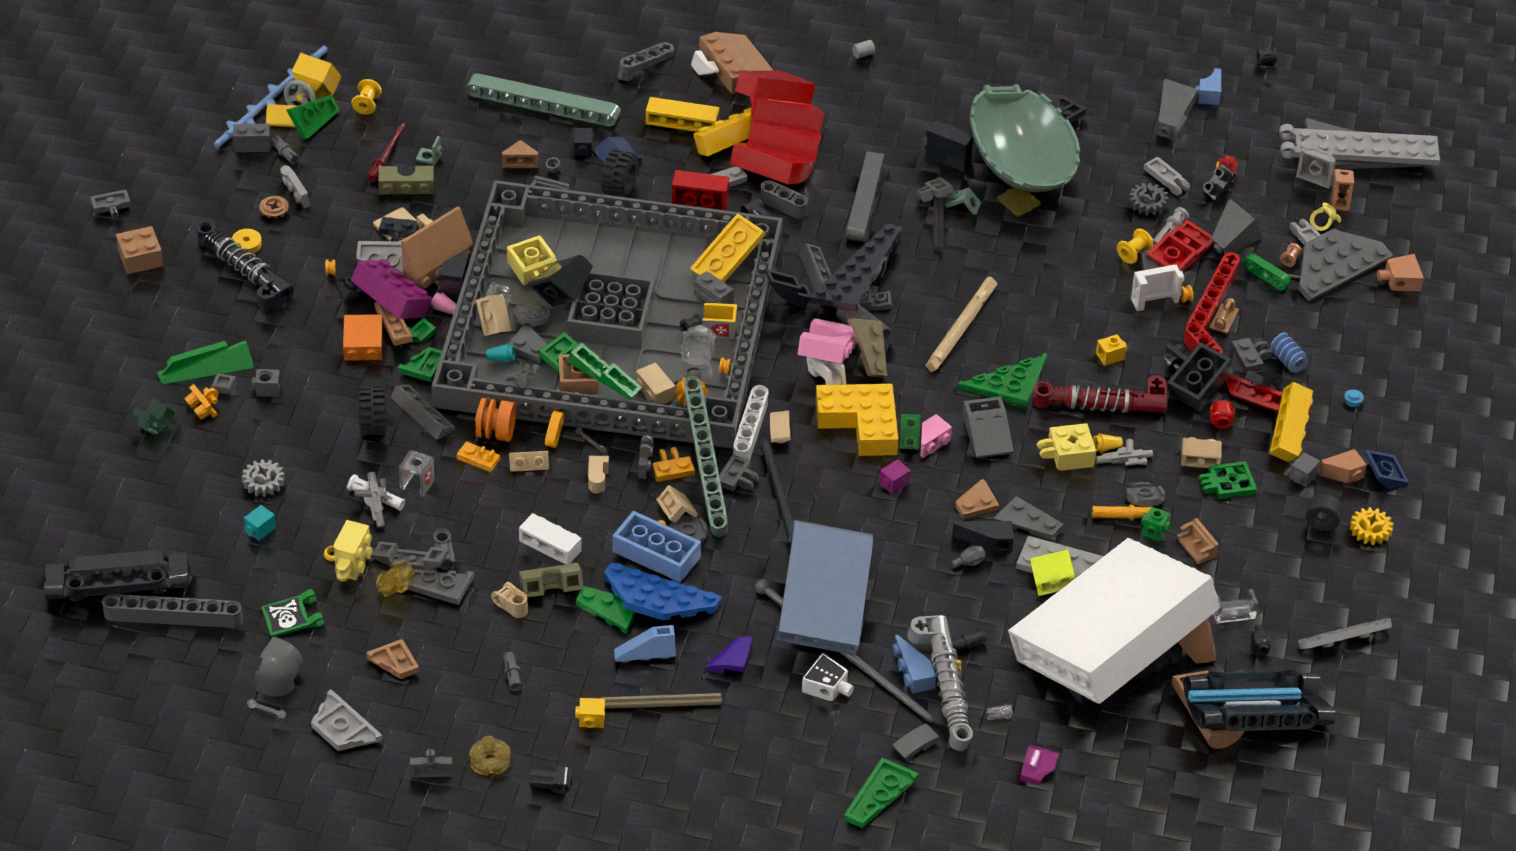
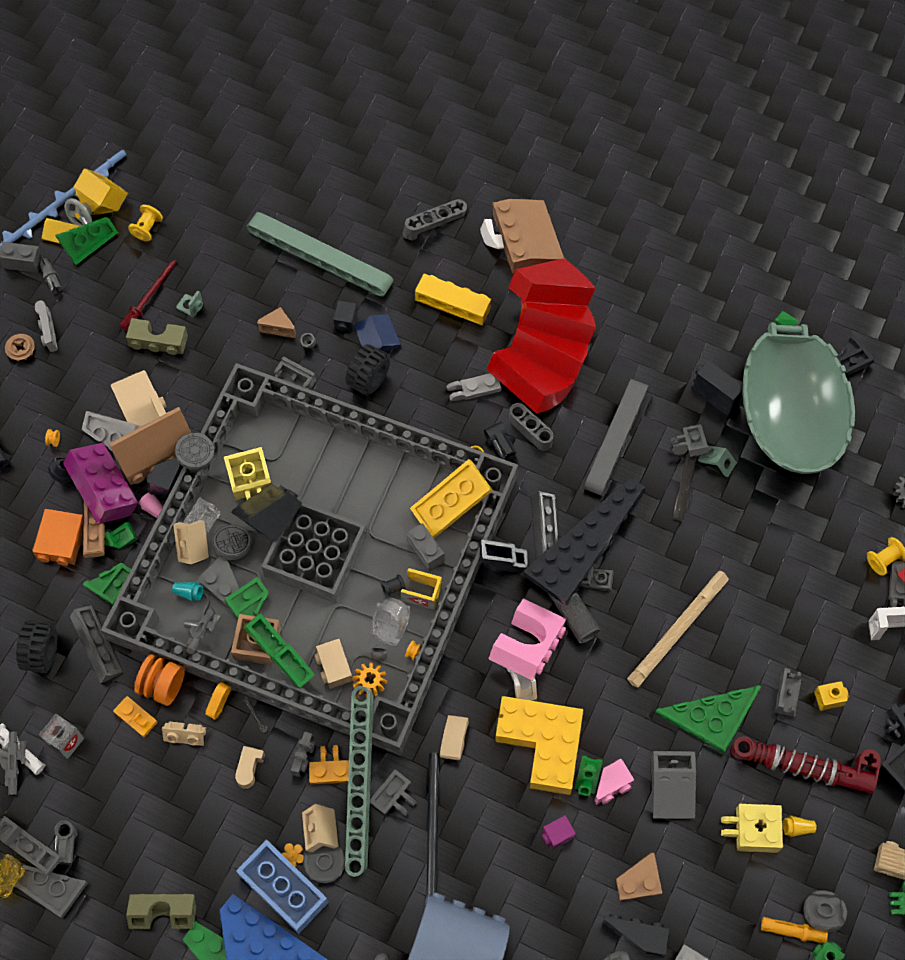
camera: 15 degrees right, 20 degrees up
black plate [379,217,418,241] -> none
tan piece [491,582,528,618] -> none
white brick [519,513,581,565] -> none
red brick [672,170,729,211] -> none
yellow brick [693,108,751,156] -> none
white beam [733,385,768,461] -> none
dark tan wing [847,318,887,378] -> none
light grey piece [852,40,875,59] -> none
dark grey wing [993,496,1064,540] -> none
clear yellow piece [997,188,1041,217] -> none
light grey piece [1095,439,1153,466] -> none
none -> dark grey tile [175,433,214,470]
none -> dark grey hinge [775,668,802,717]

